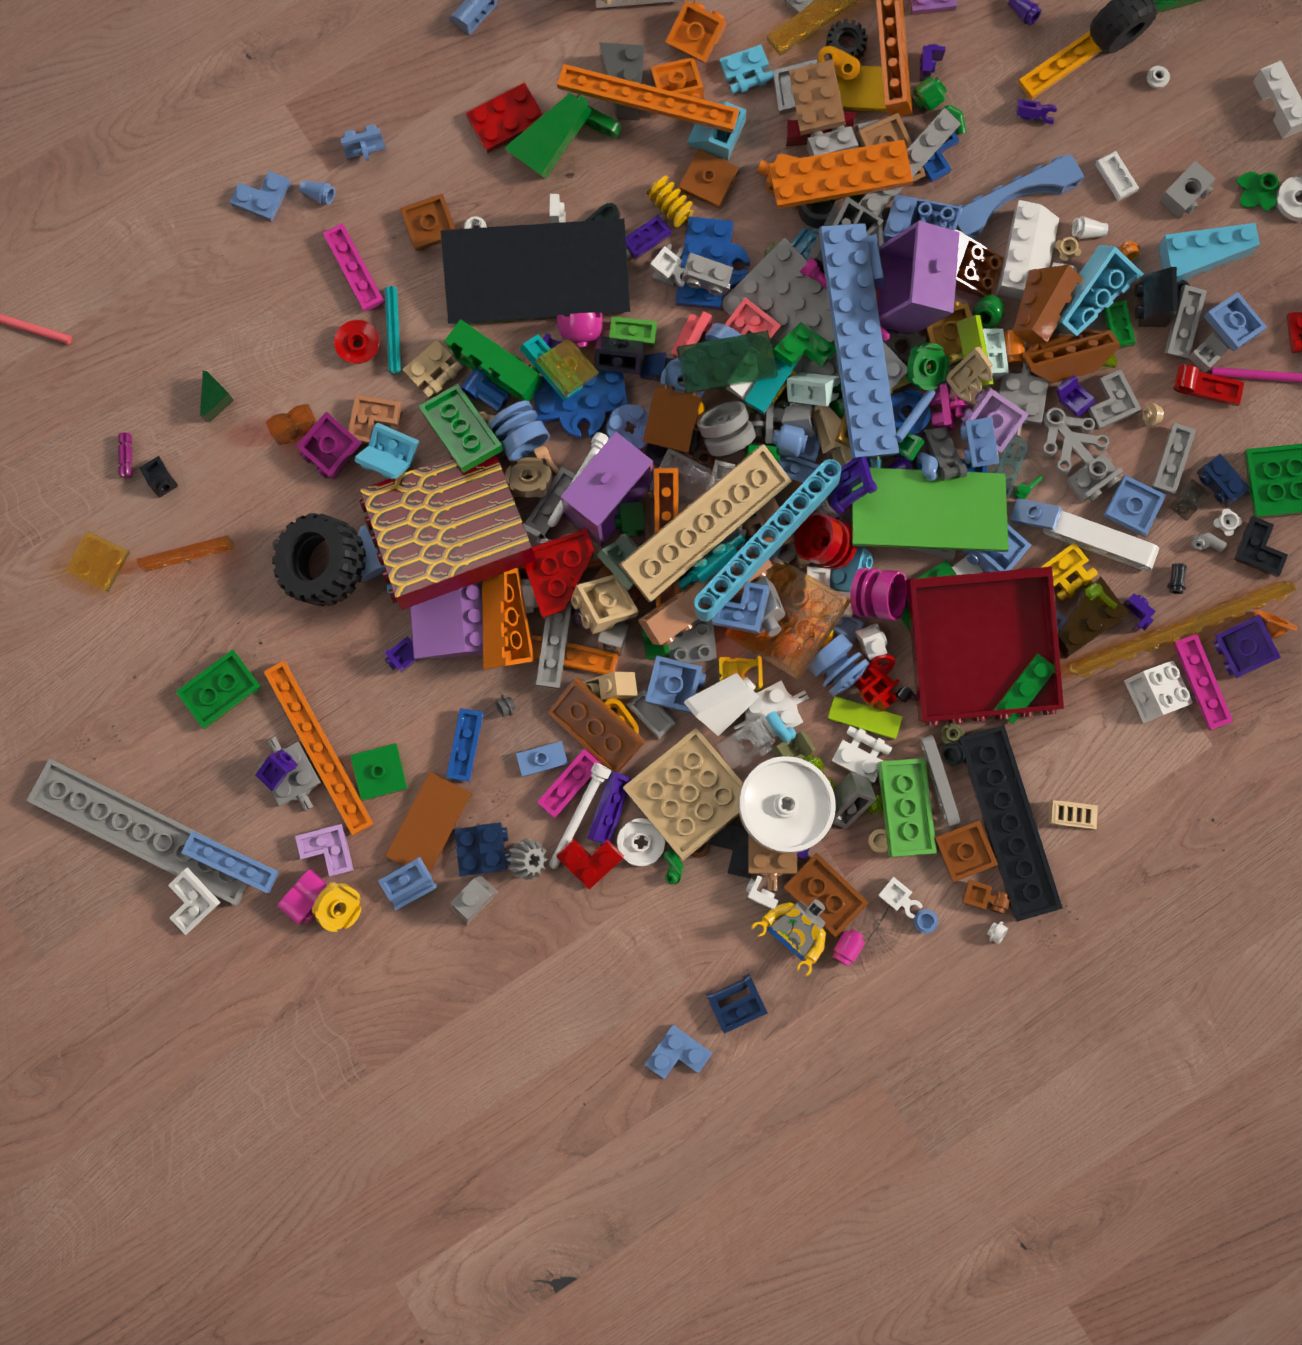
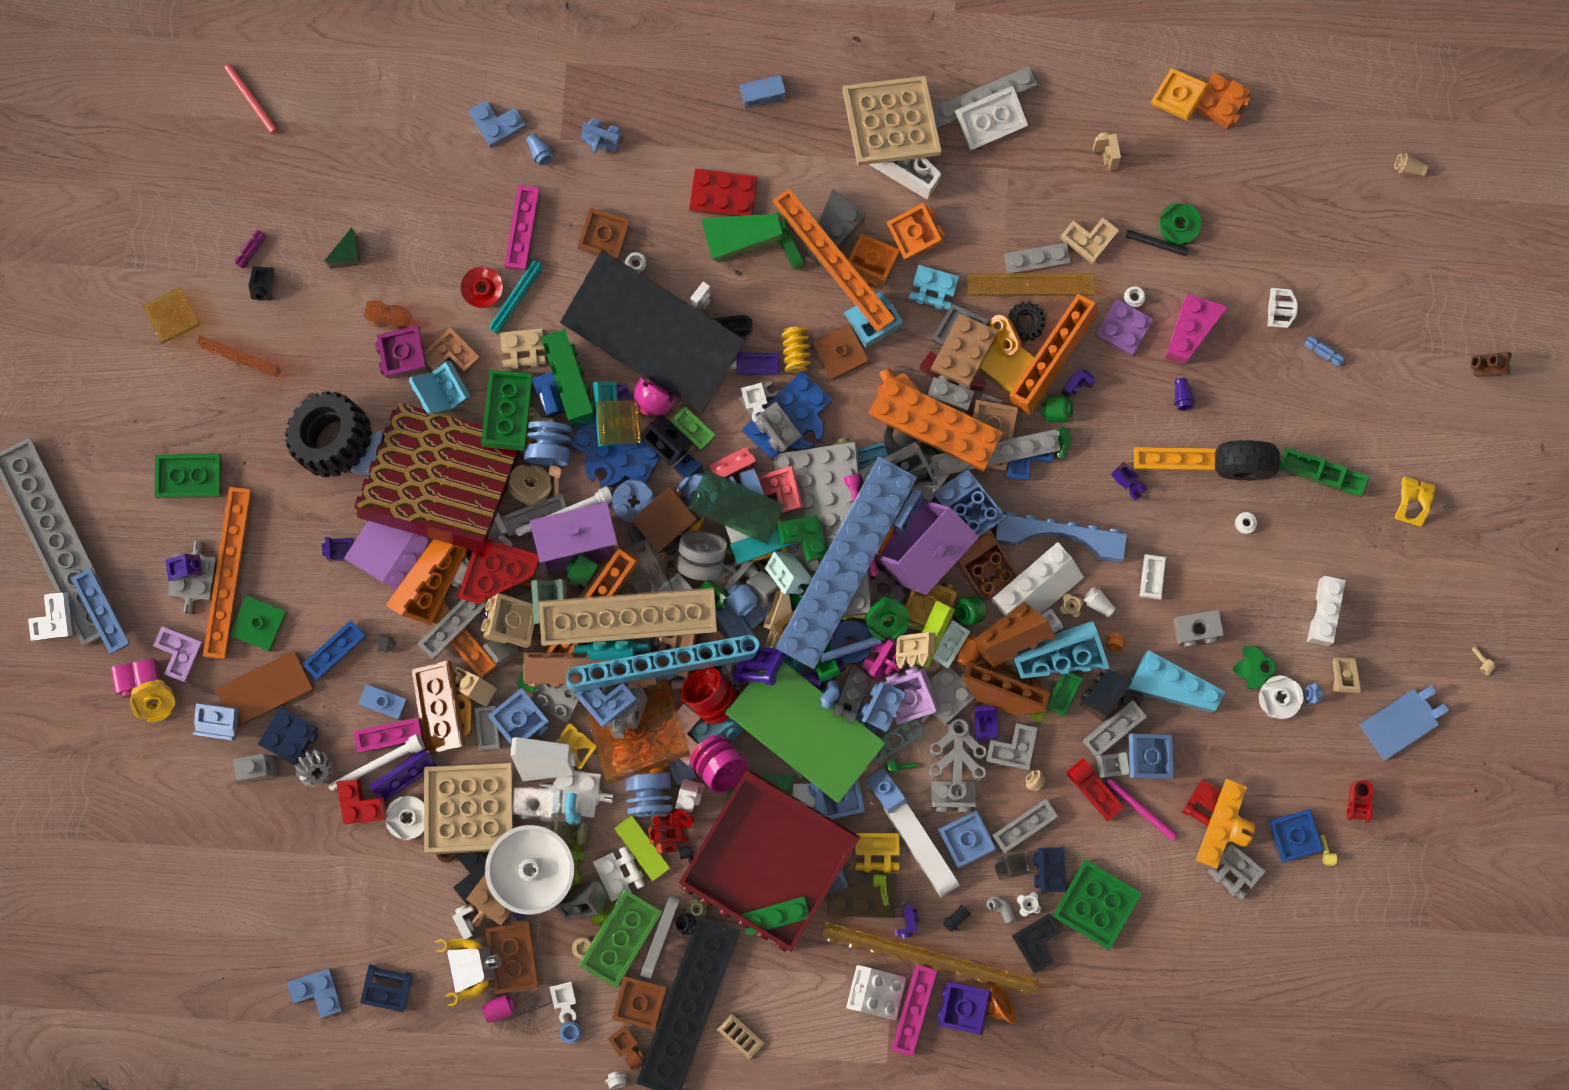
camera: 30 degrees right, 0 degrees up
green arm [662,848,684,885] -> none

